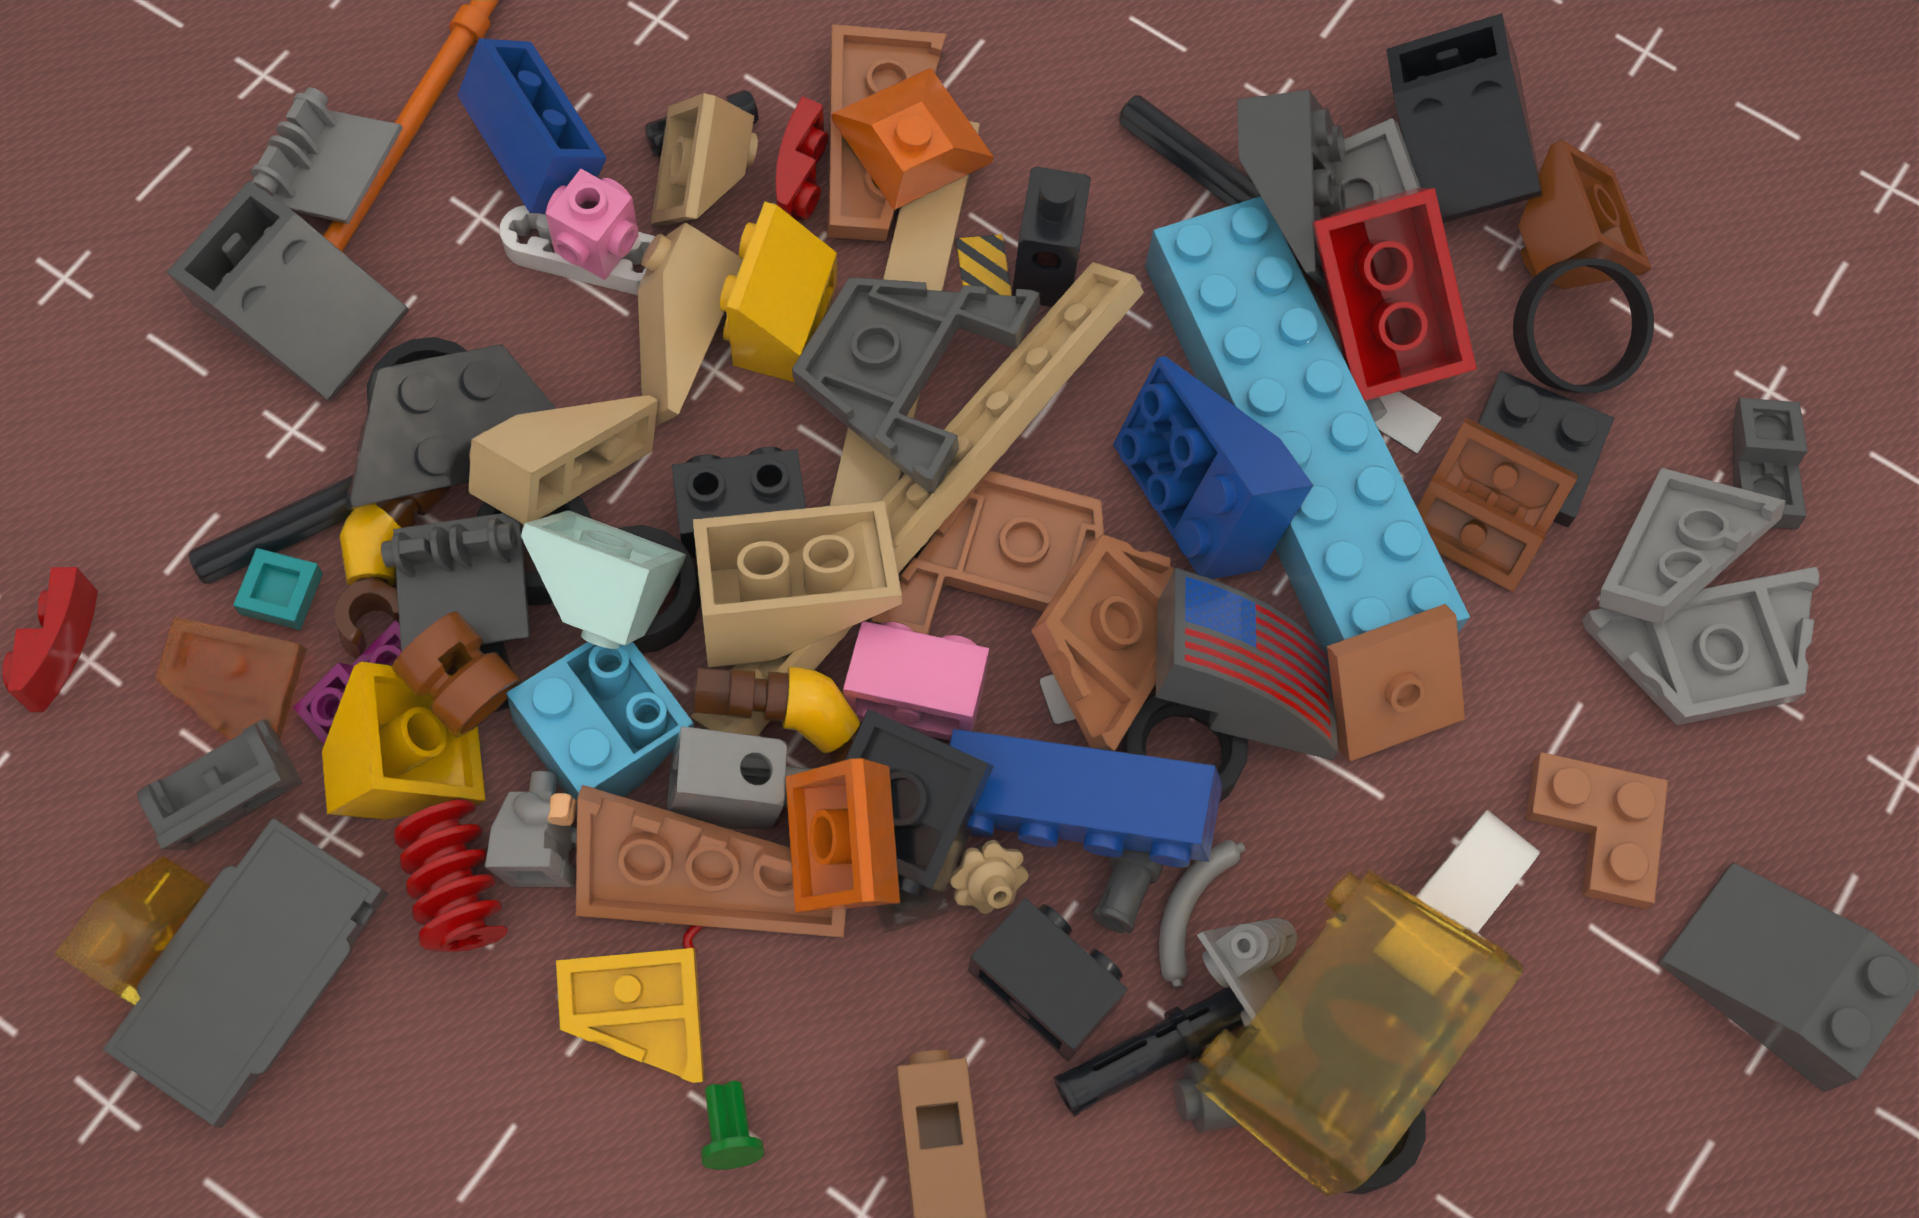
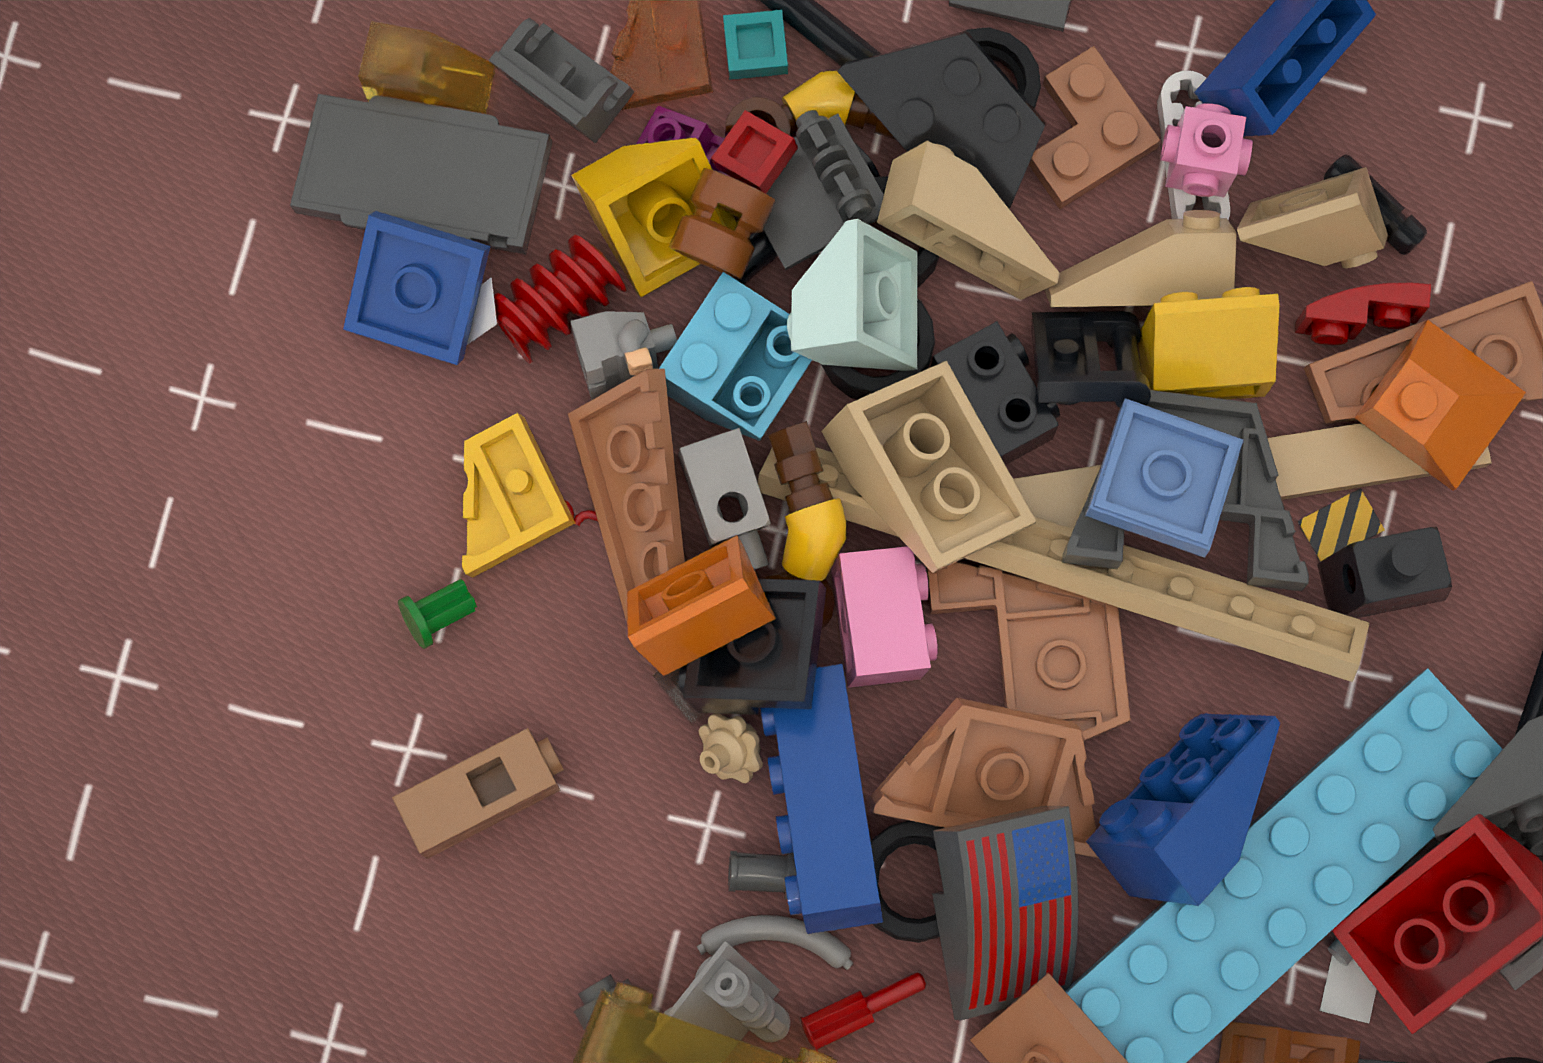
camera: 75 degrees right, 10 degrees up
black brick [968,898,1128,1062] -> none
black pin [1053,986,1244,1117] -> none
none -> blue plate [343,211,491,365]
none -> white sticker [467,278,497,345]
none -> red plate [711,110,798,194]
none -> red axle [800,972,926,1052]
none -> nougat plate [1029,46,1161,210]
none -> black plate [1031,311,1151,408]
none -> medium blue plate [1085,398,1243,558]

